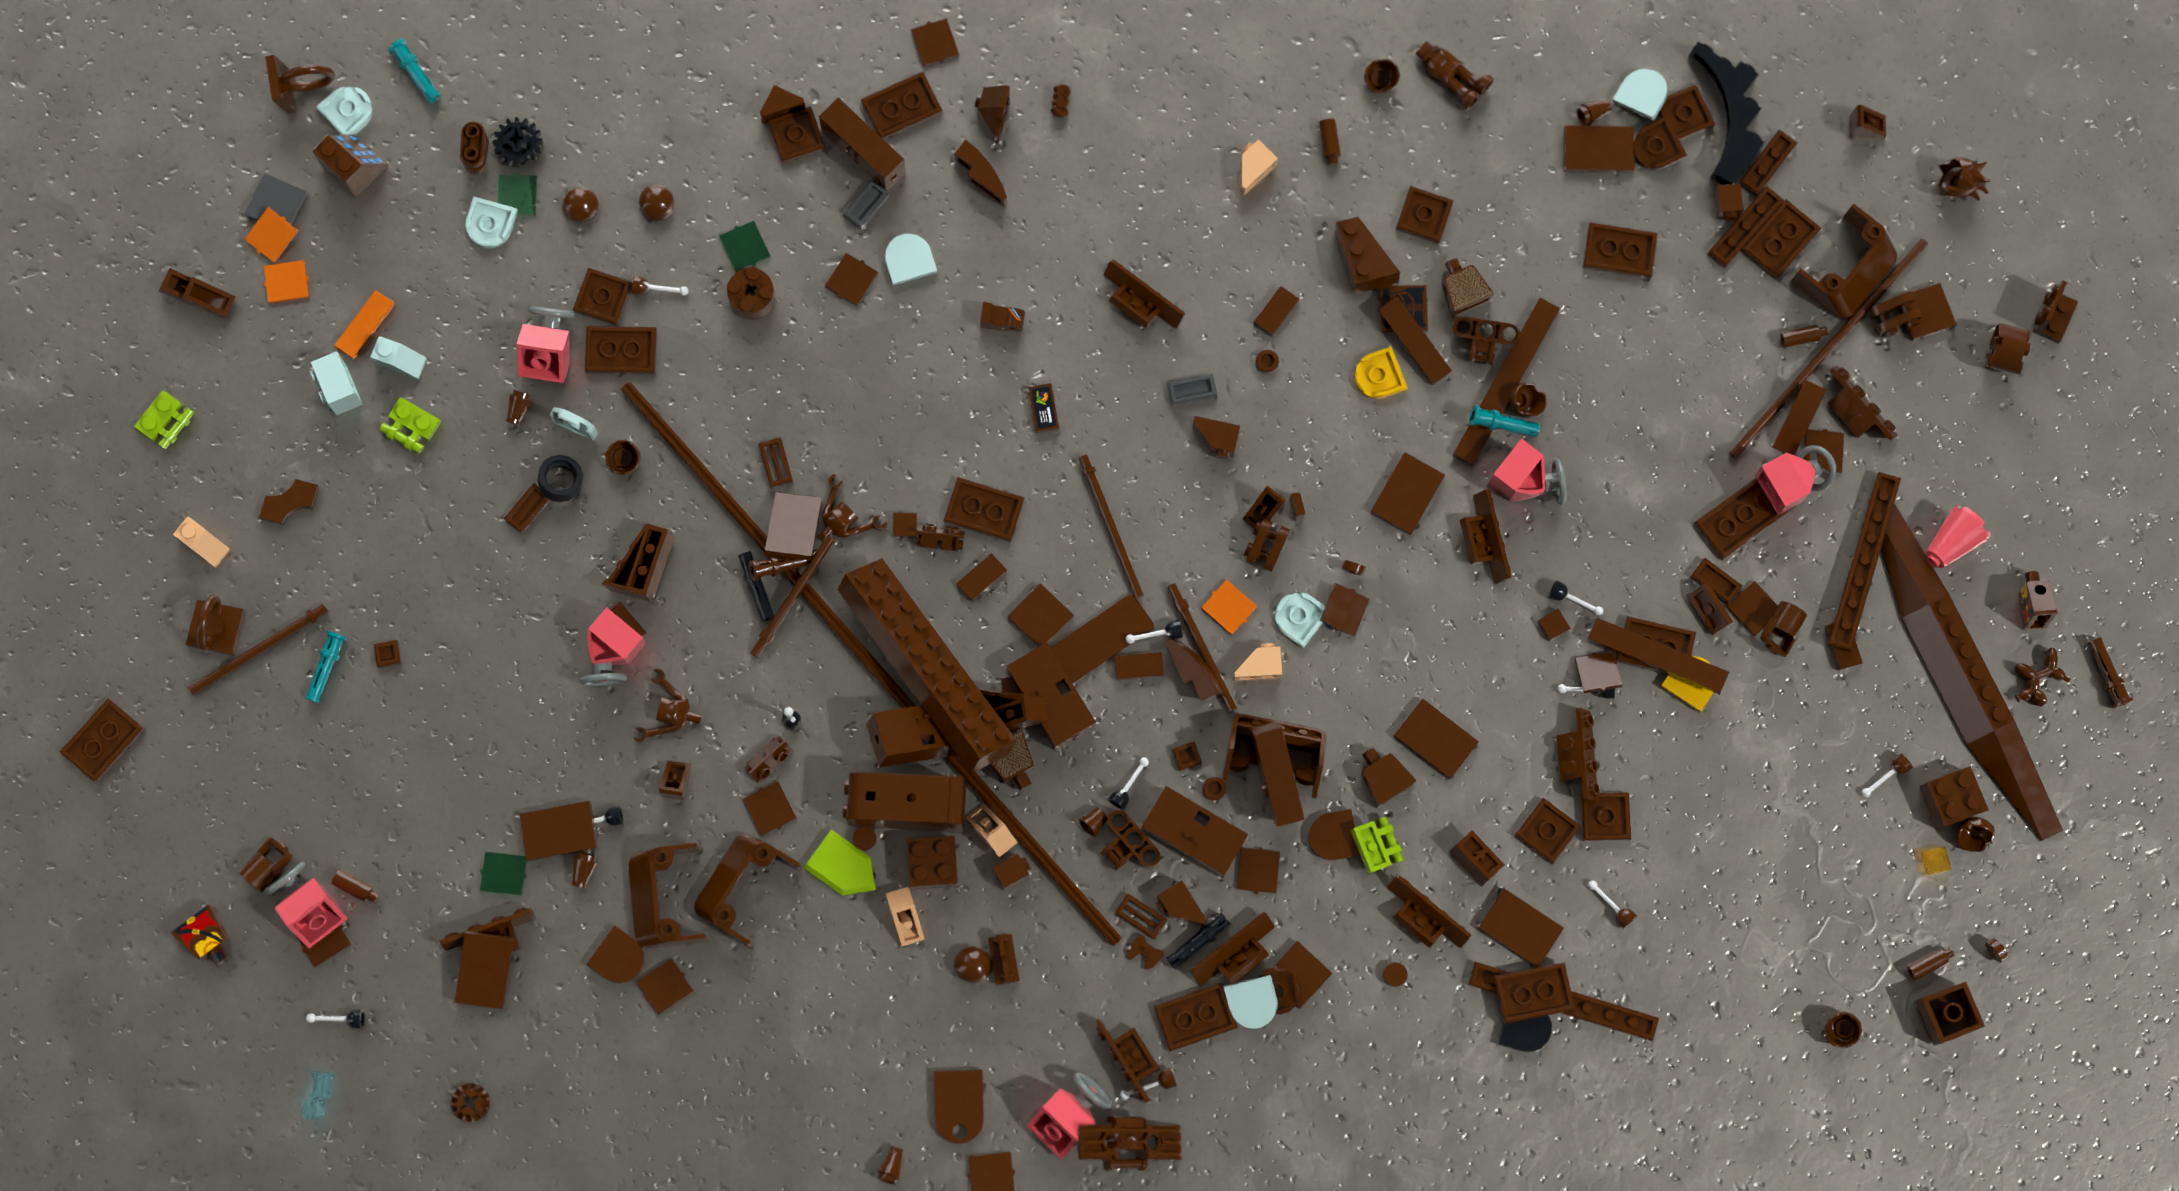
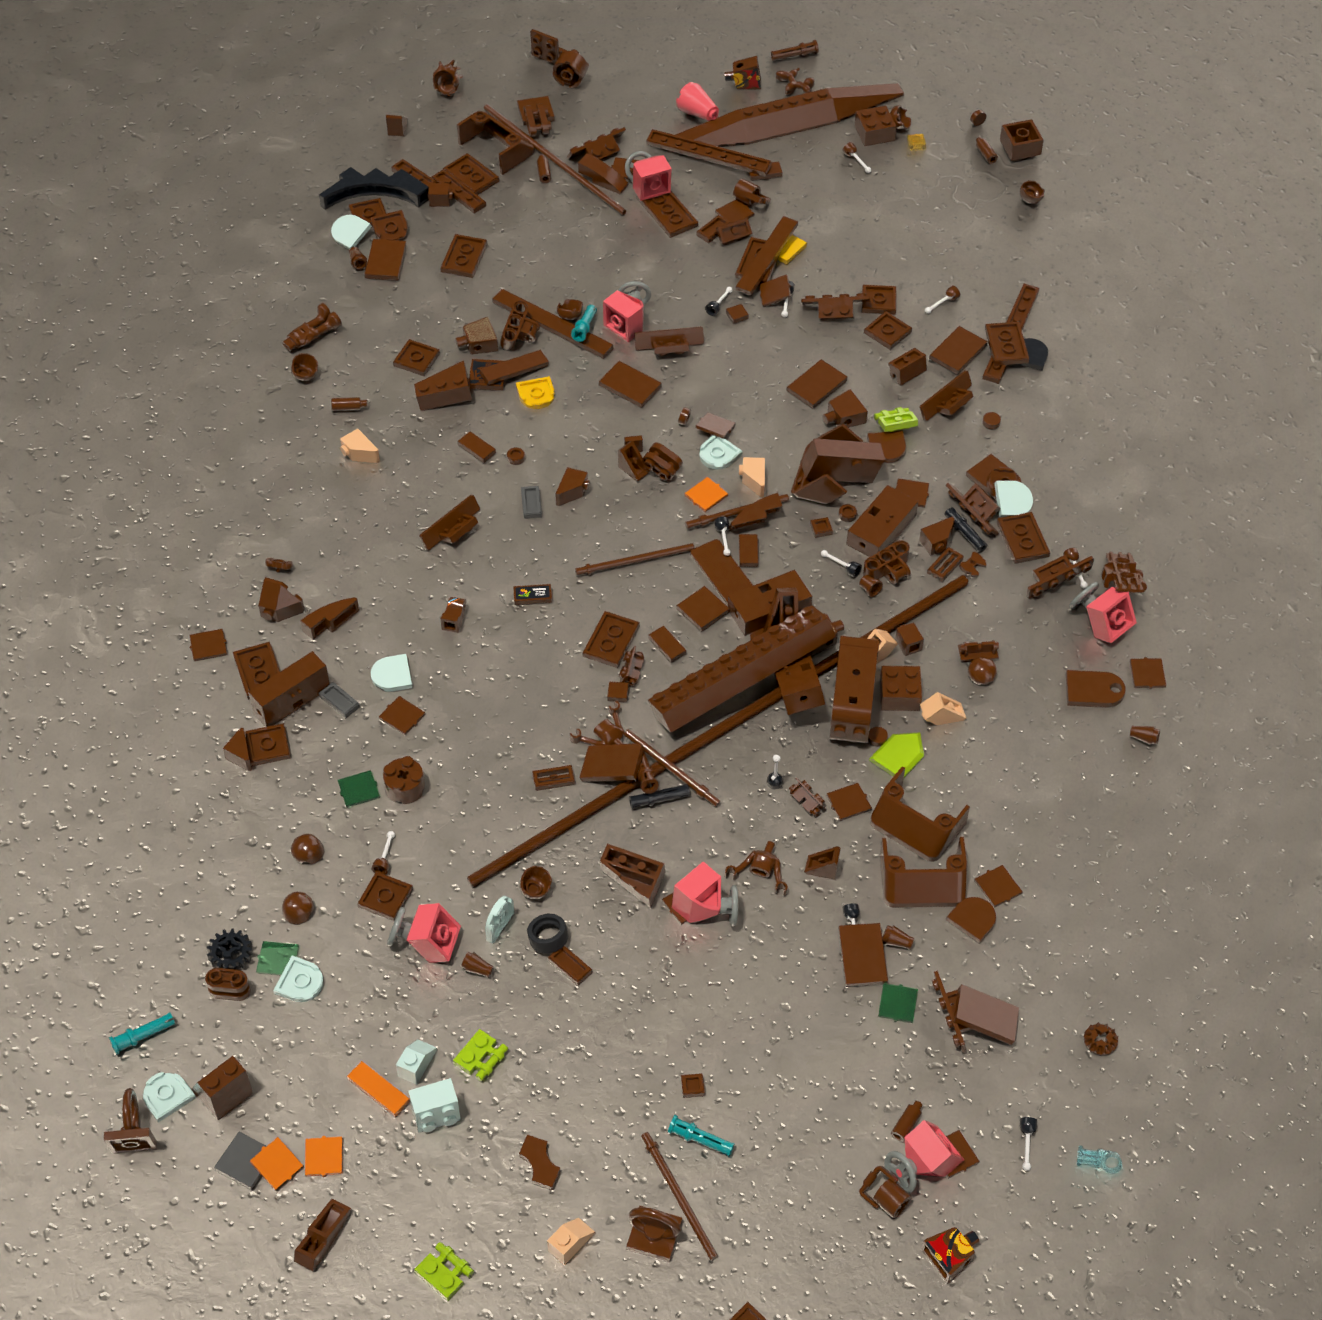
camera: 80 degrees left, 25 degrees down
reddish brown tile [585,326,657,374] -> none

